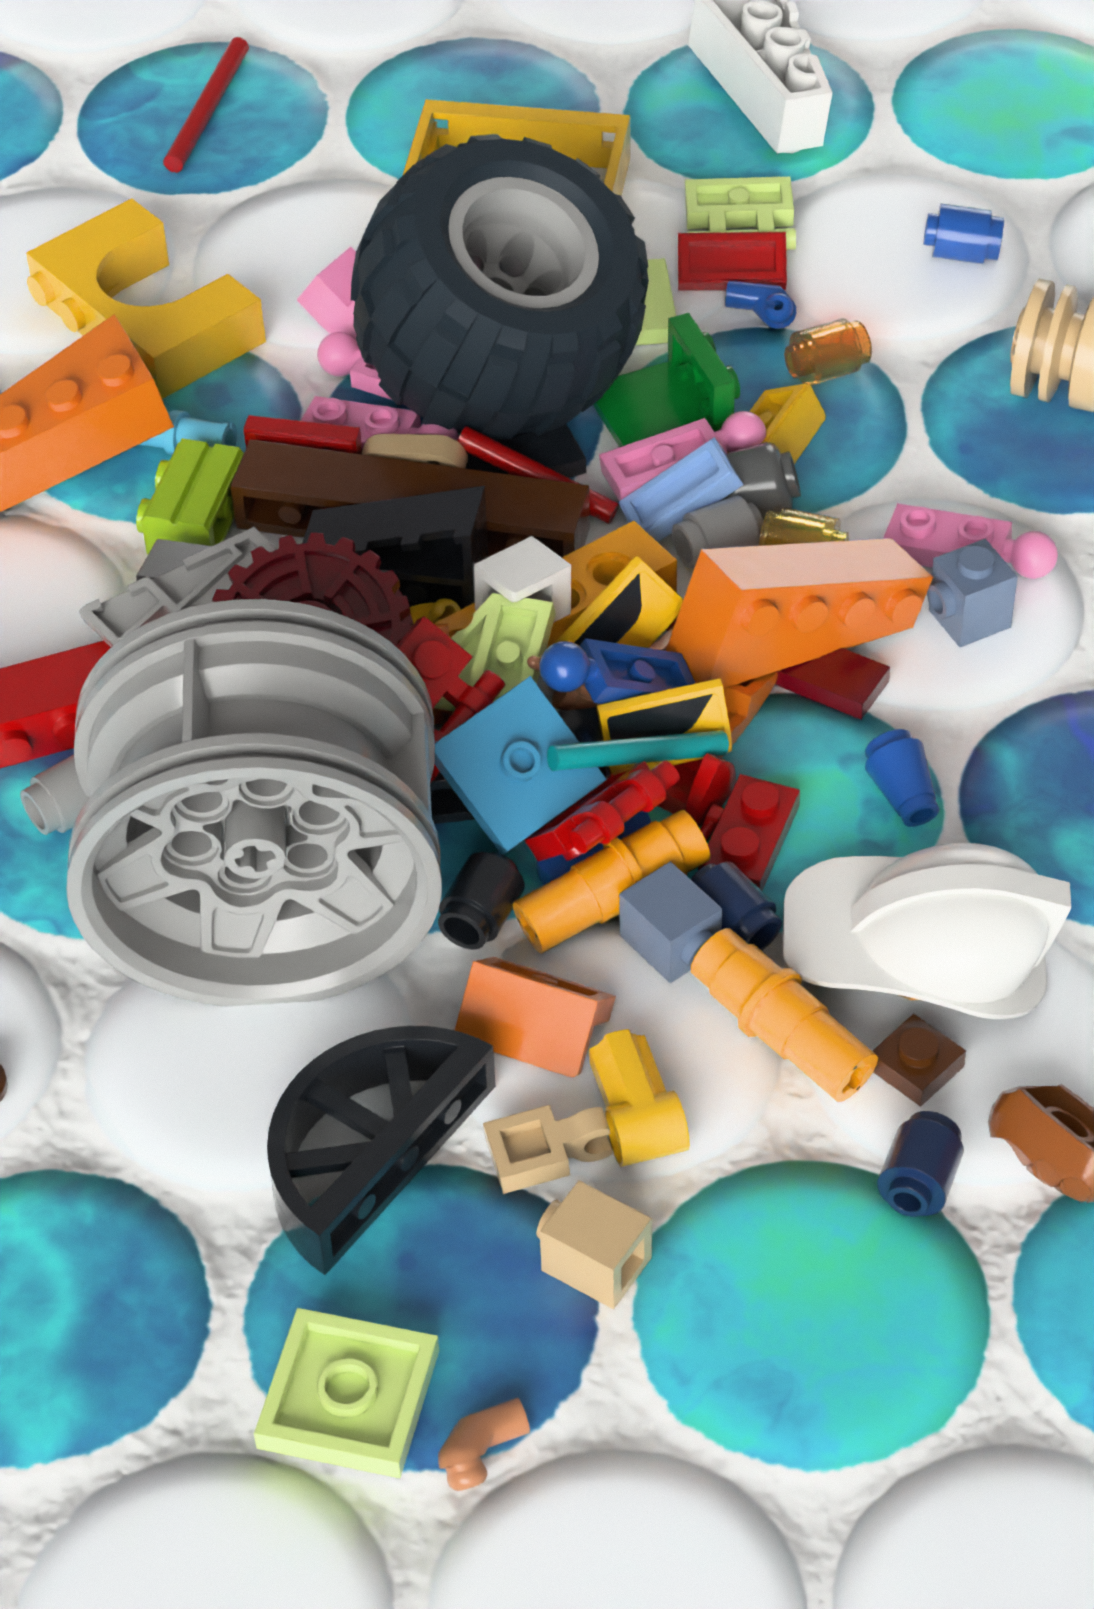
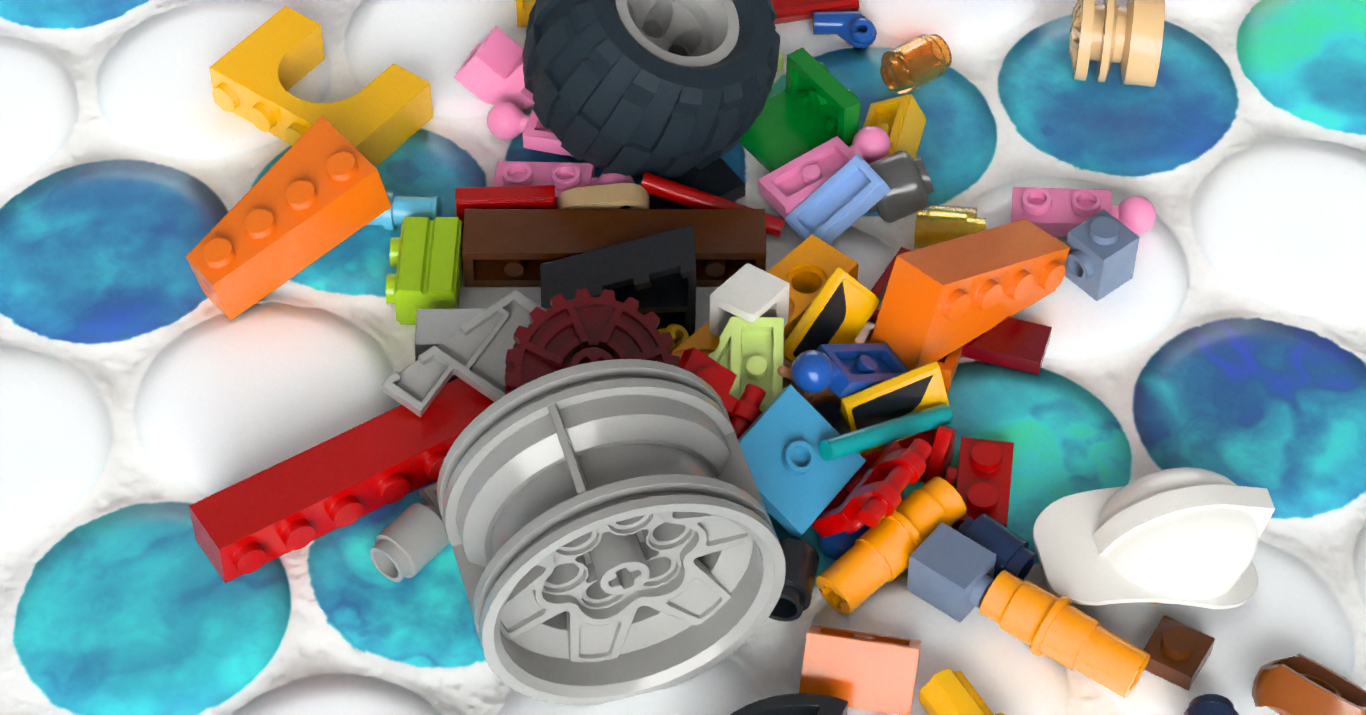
camera: 15 degrees left, 0 degrees up
light grey brick [672,495,764,569] -> none
blue cone [865,729,939,827] -> none

